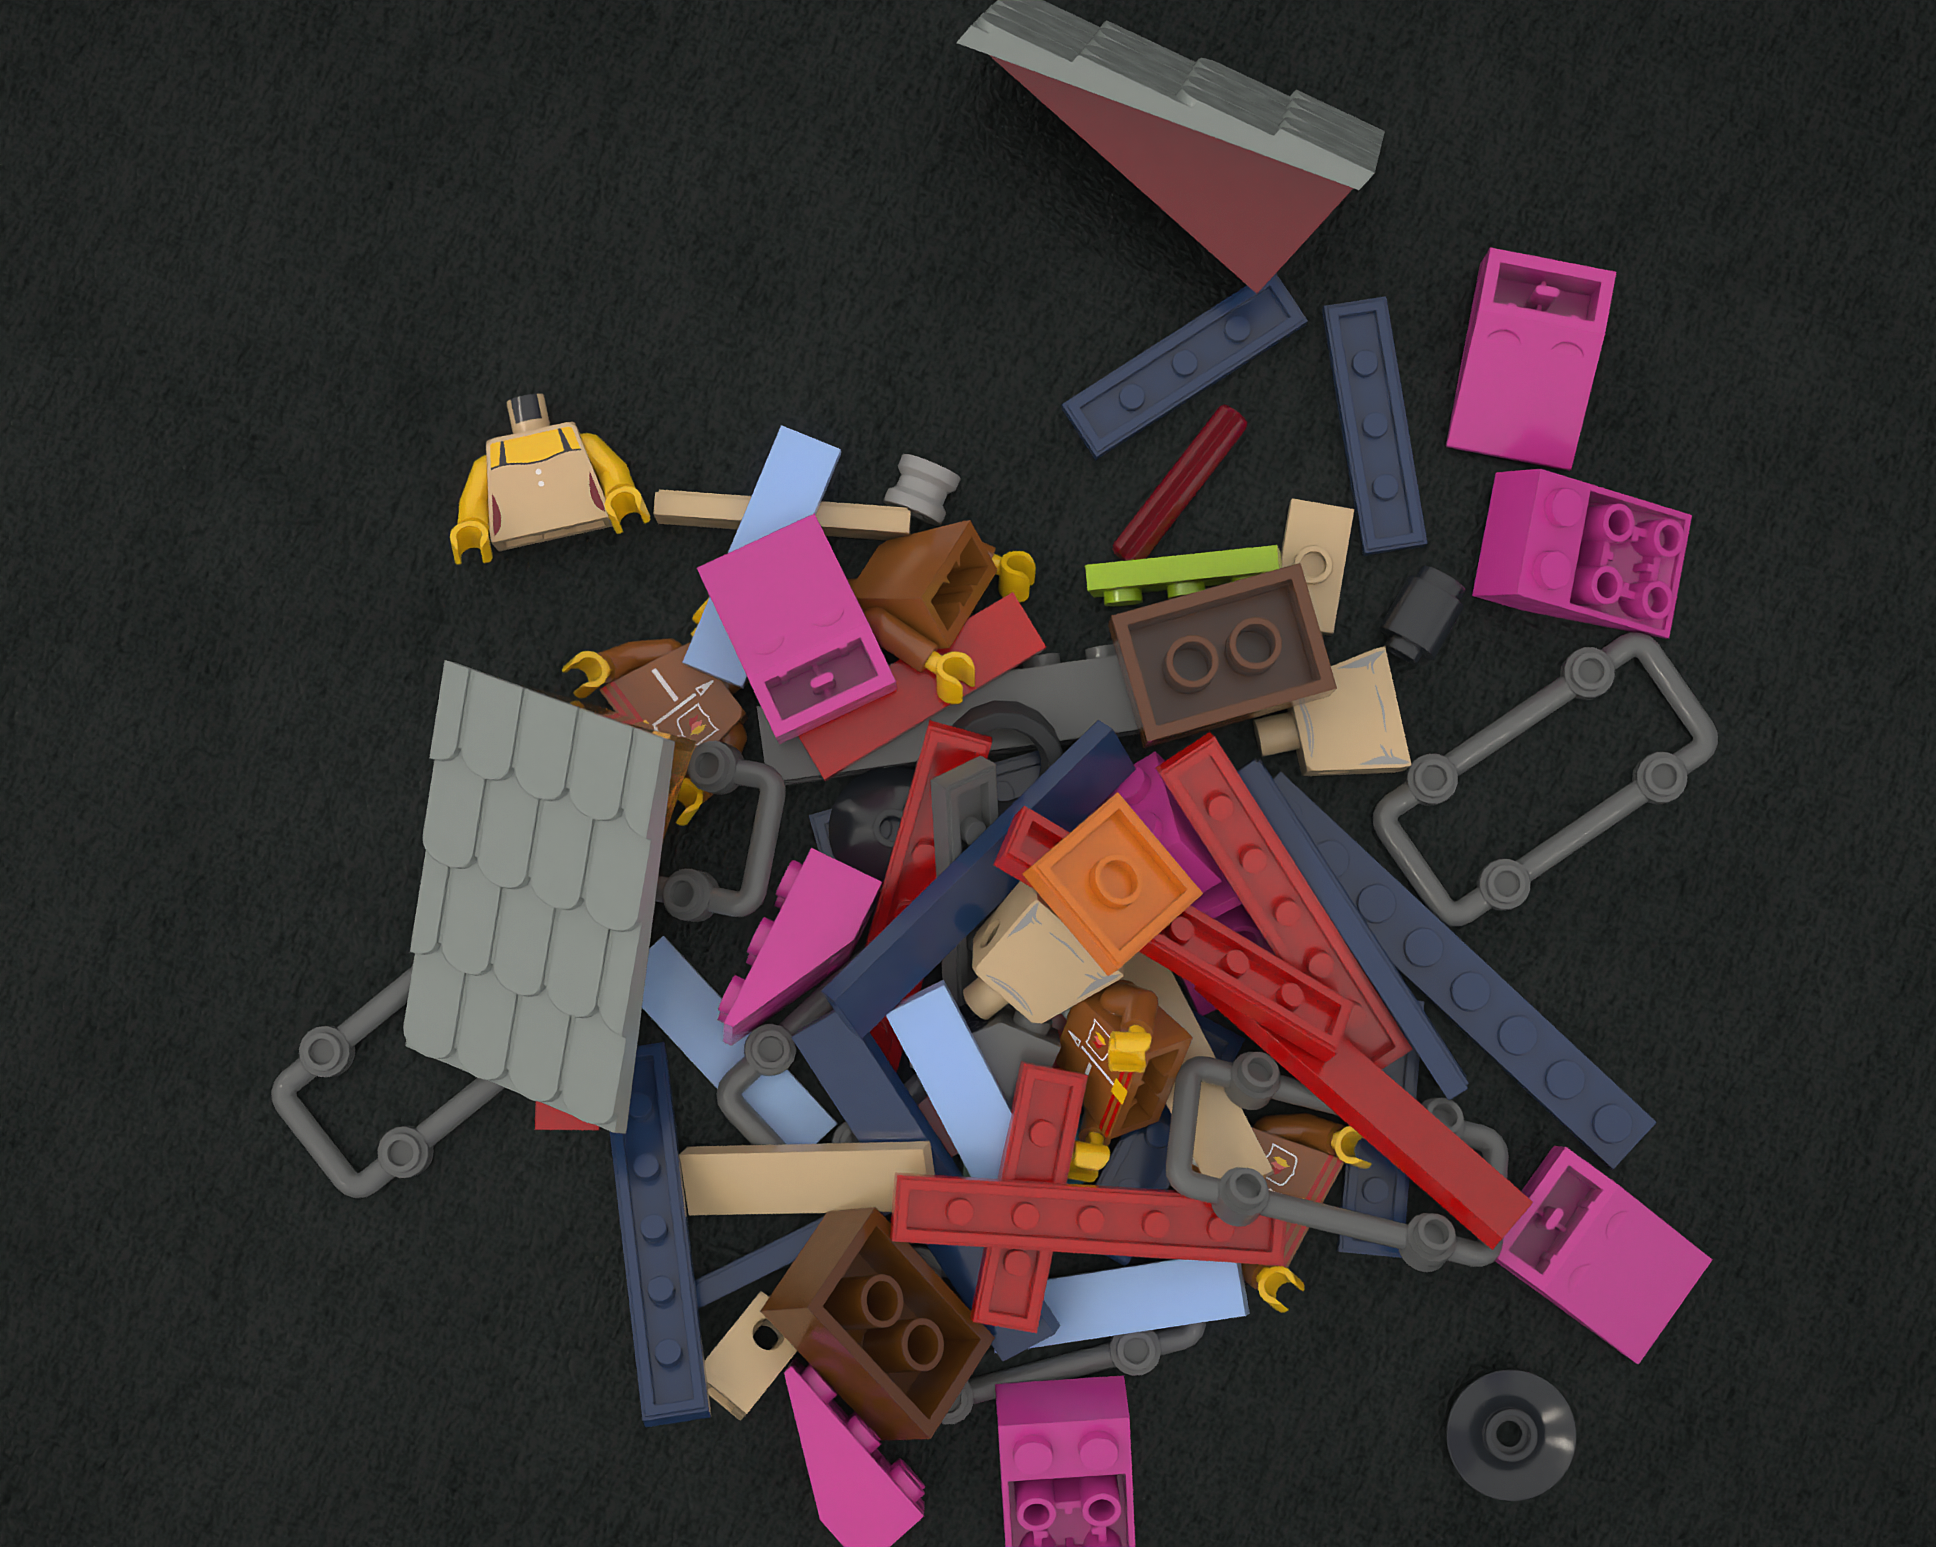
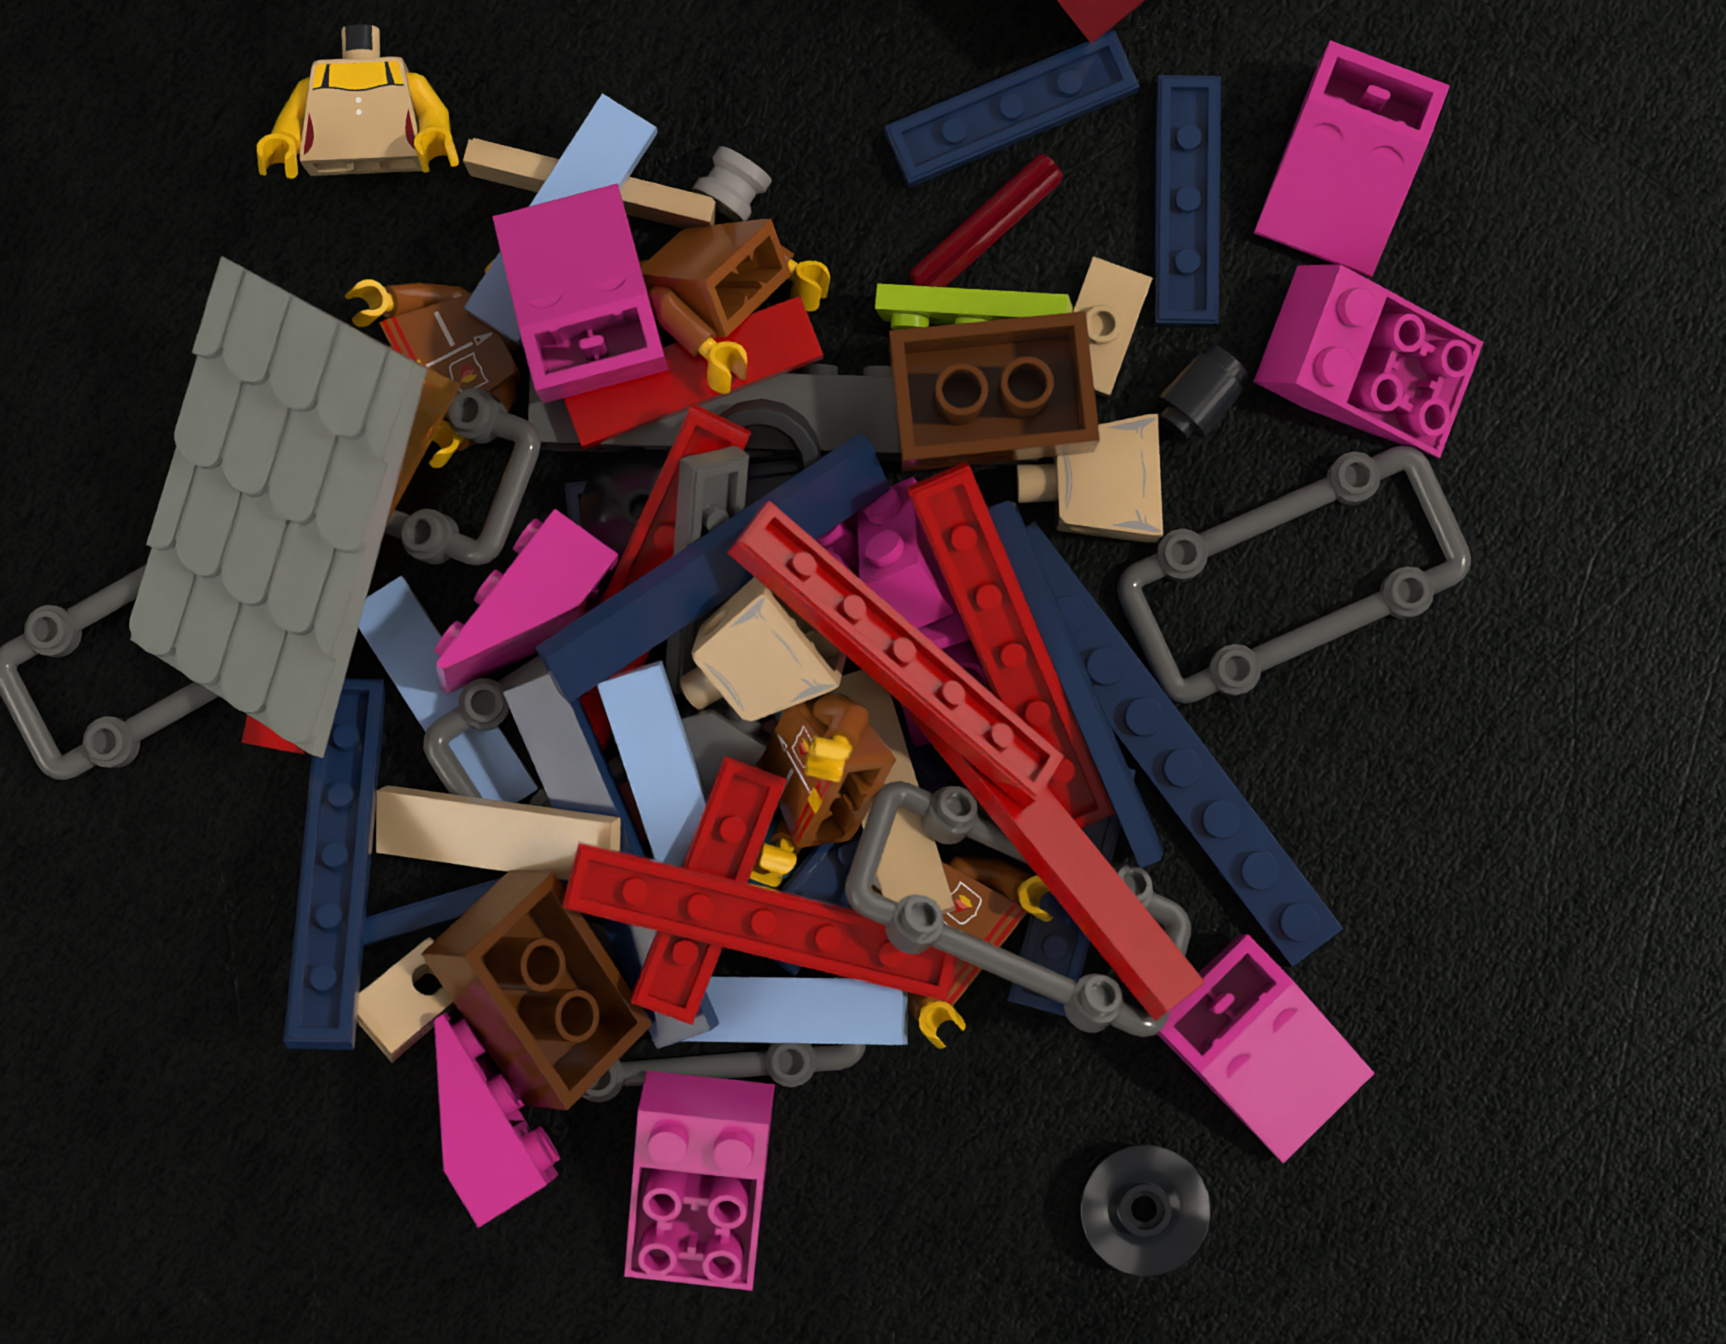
camera: 10 degrees right, 0 degrees up
orange tile [1022,792,1203,976] -> none

